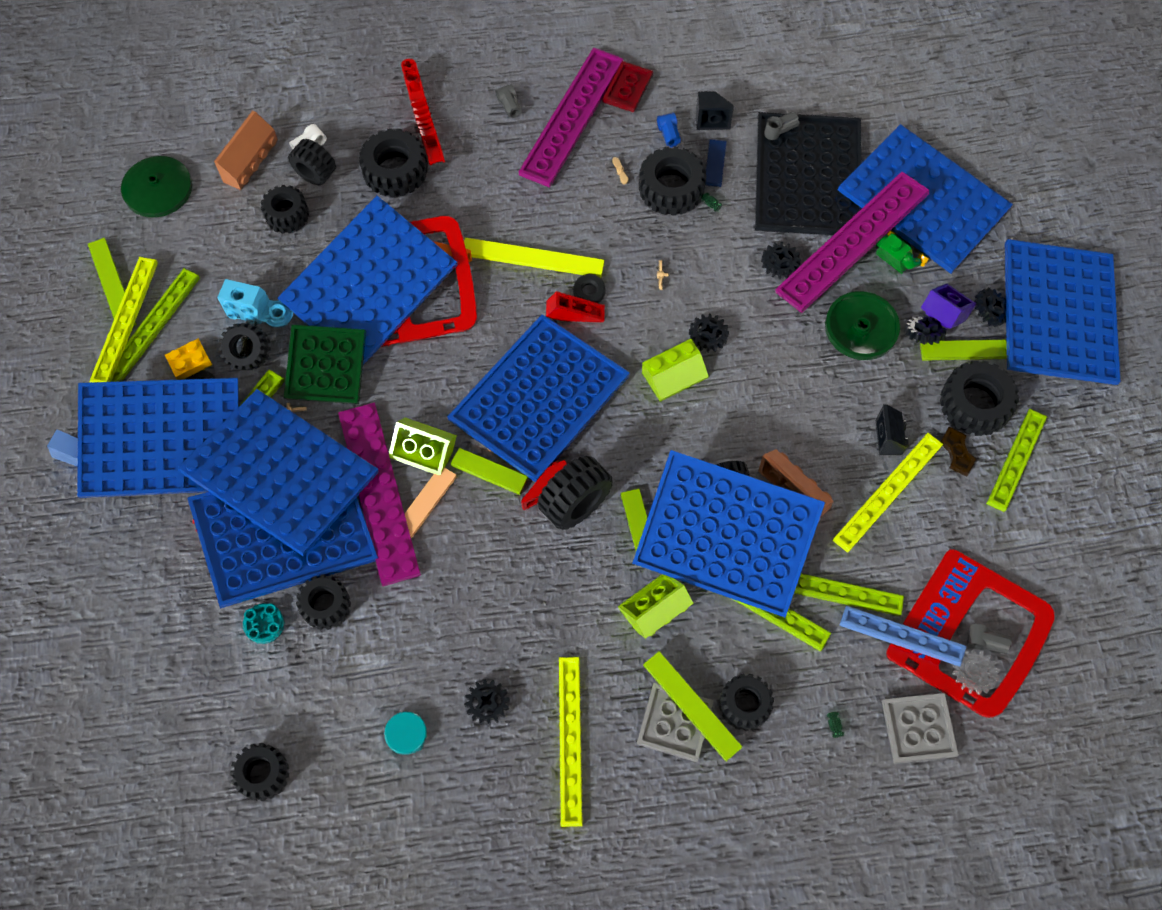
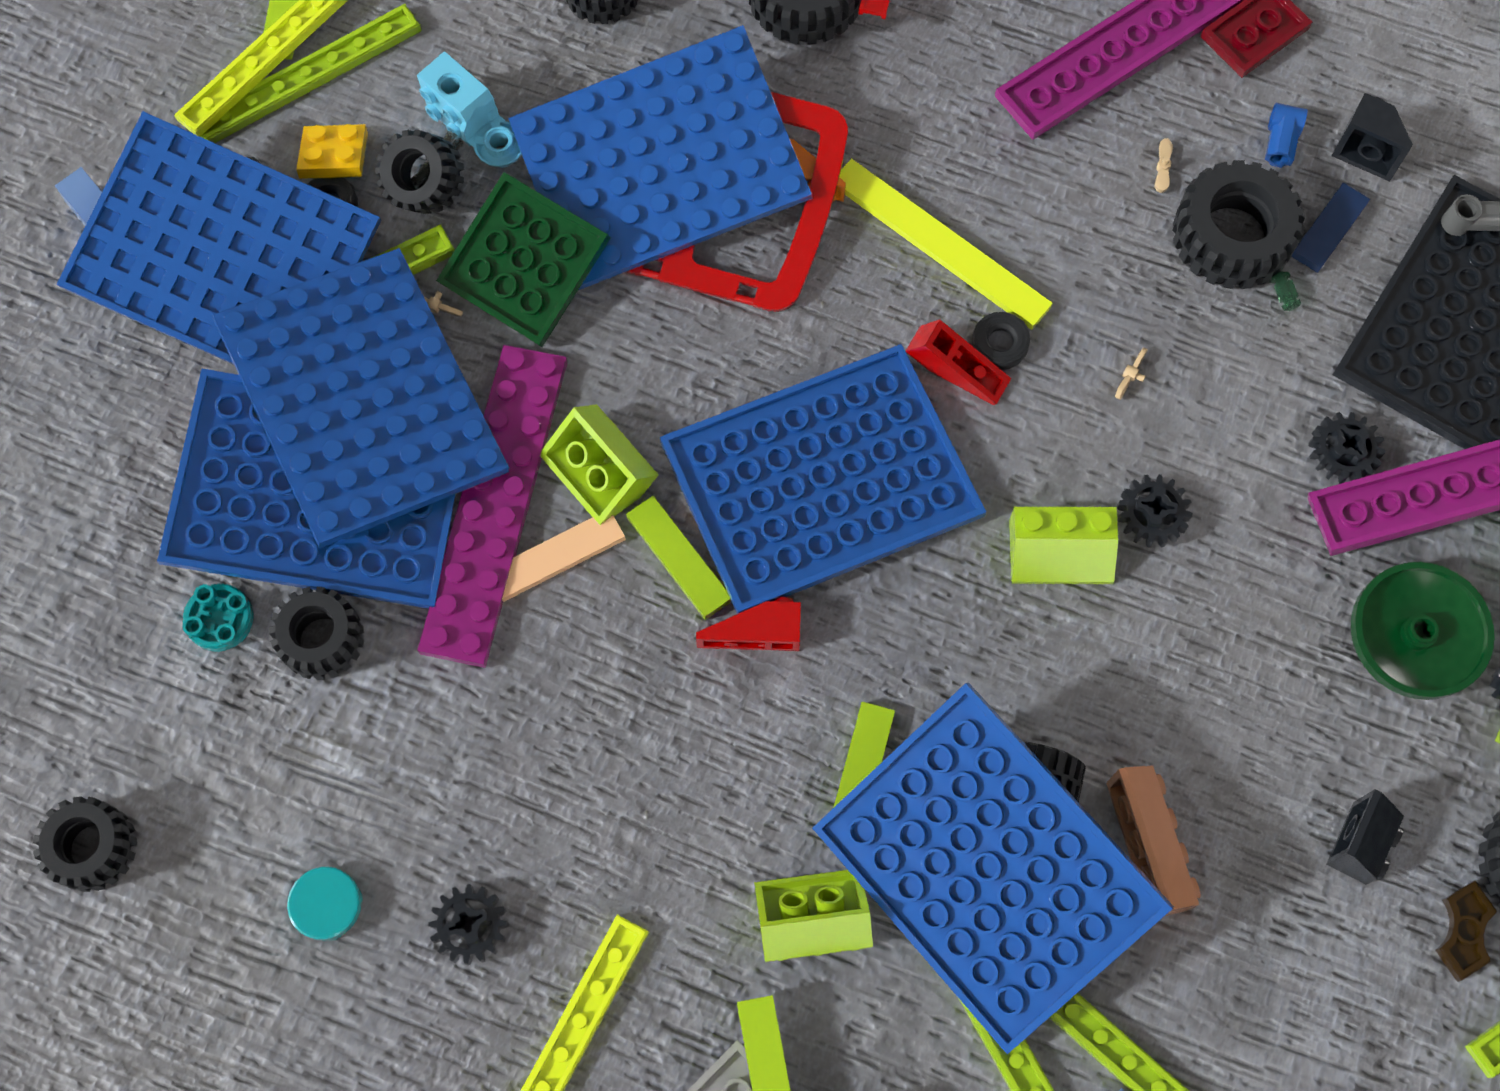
camera: 30 degrees right, 5 degrees up
black tyre [538,455,613,530] -> none
neon yellow tile [832,433,943,553] -> none

